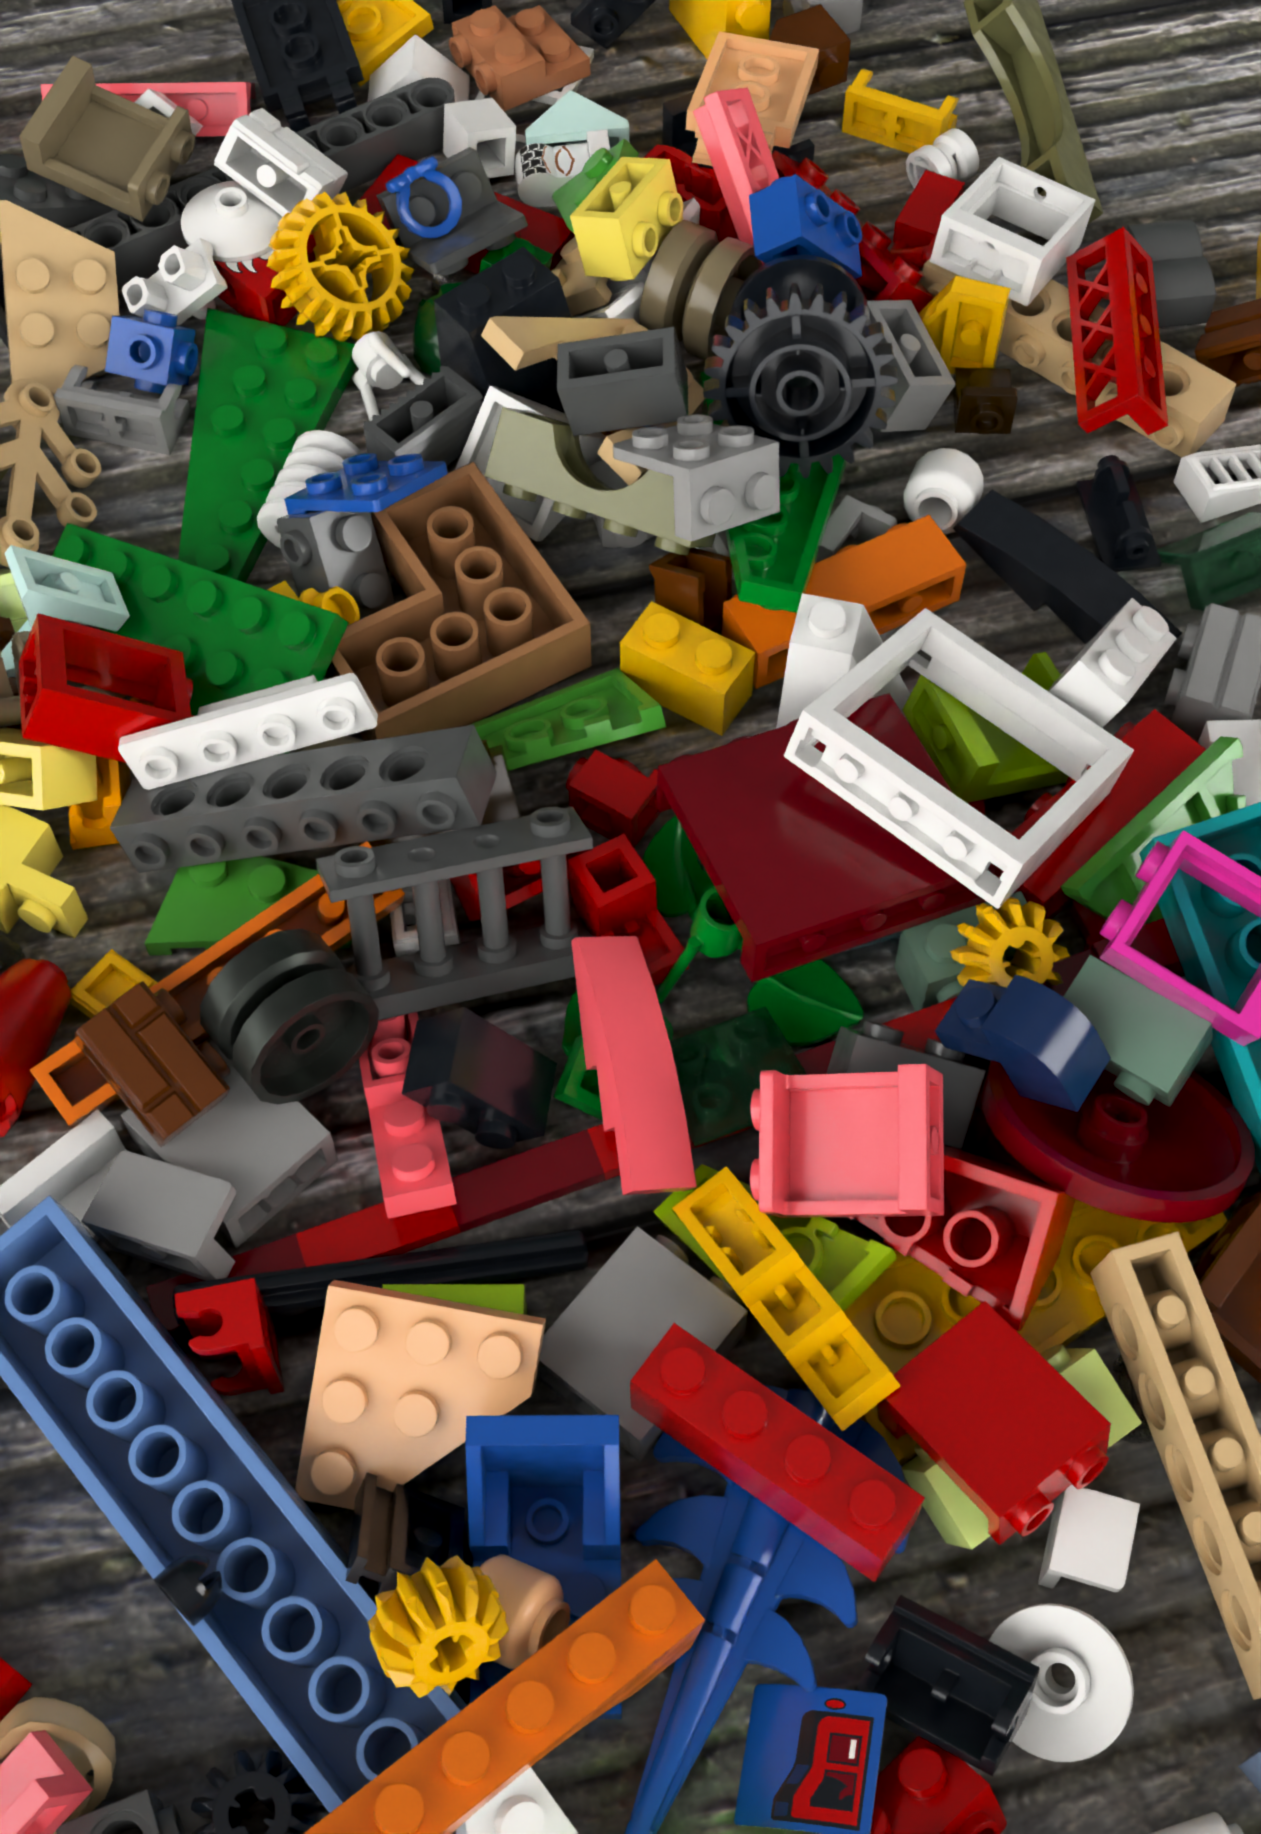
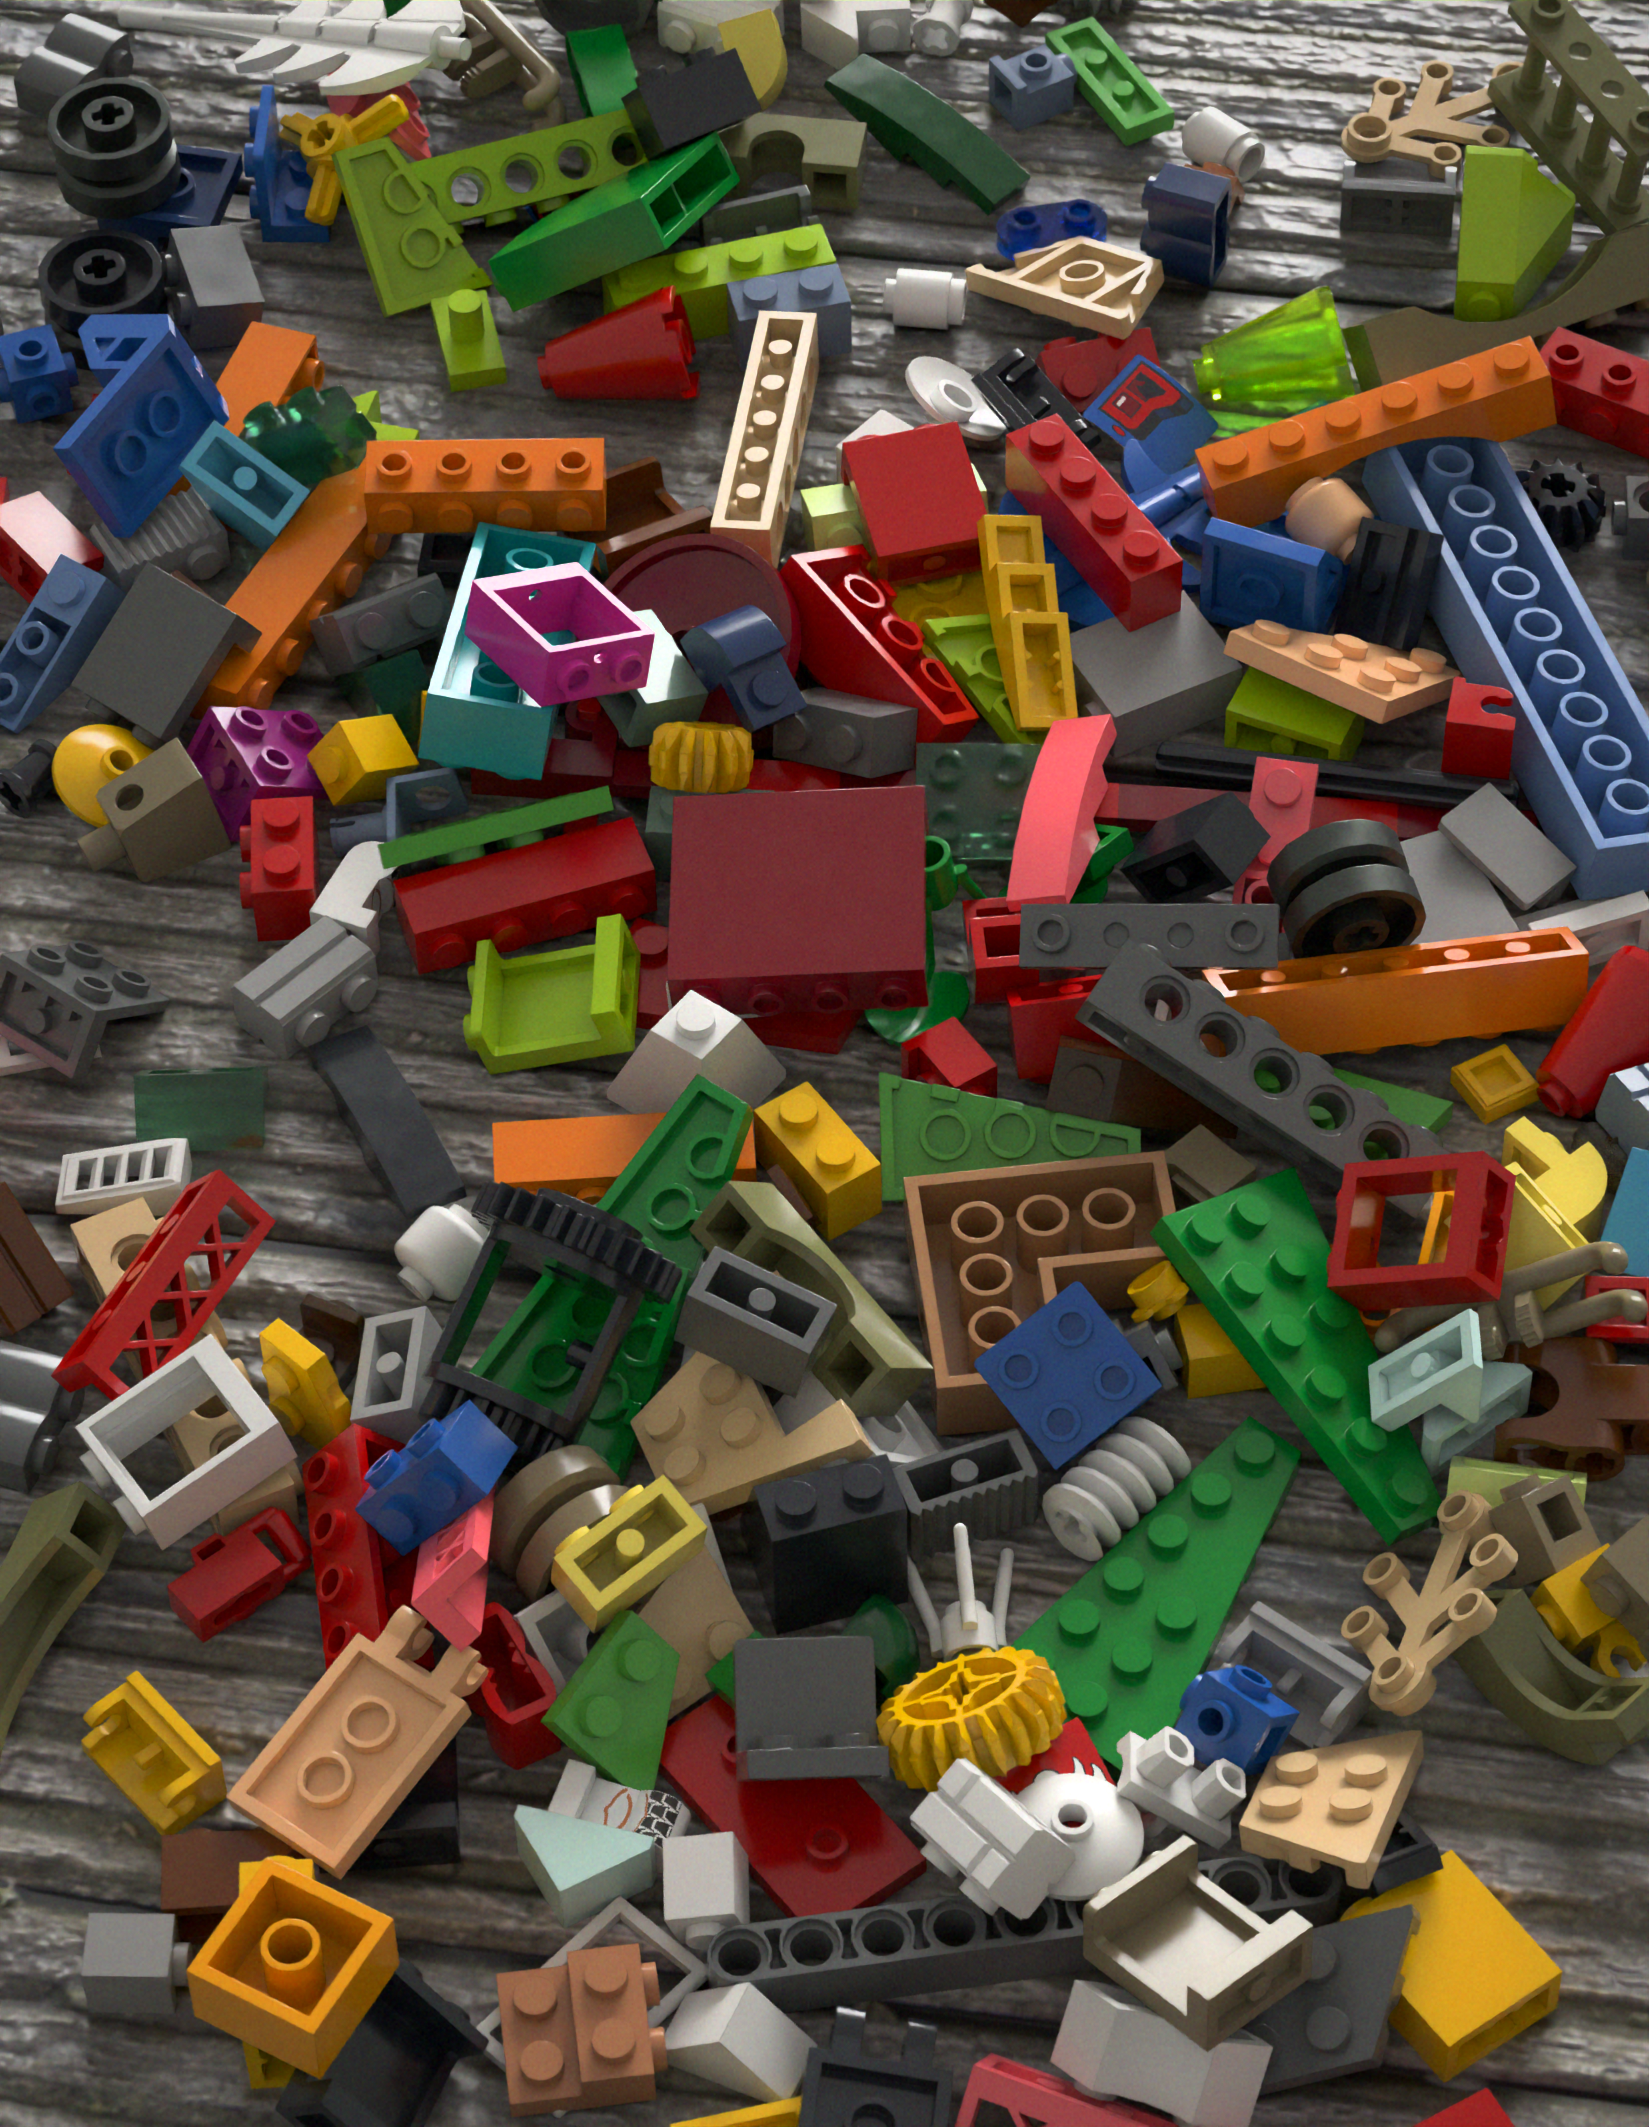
camera: 155 degrees left, 10 degrees down
reddish brown brick [74,981,231,1147] -> none
white bracket [118,673,378,790] -> none
black hinge [153,1554,222,1626] -> none
yellow gear [367,1555,509,1698] -> none
blue piece [385,156,462,238] -> none
light grey bracket [613,414,780,541] -> none
coral panel [750,1064,944,1218] -> none
white window [784,608,1134,909] -> none
white wheel [906,128,979,189] -> none
white brick [1047,598,1177,728] -> none
black hinge [1076,455,1162,572] -> none

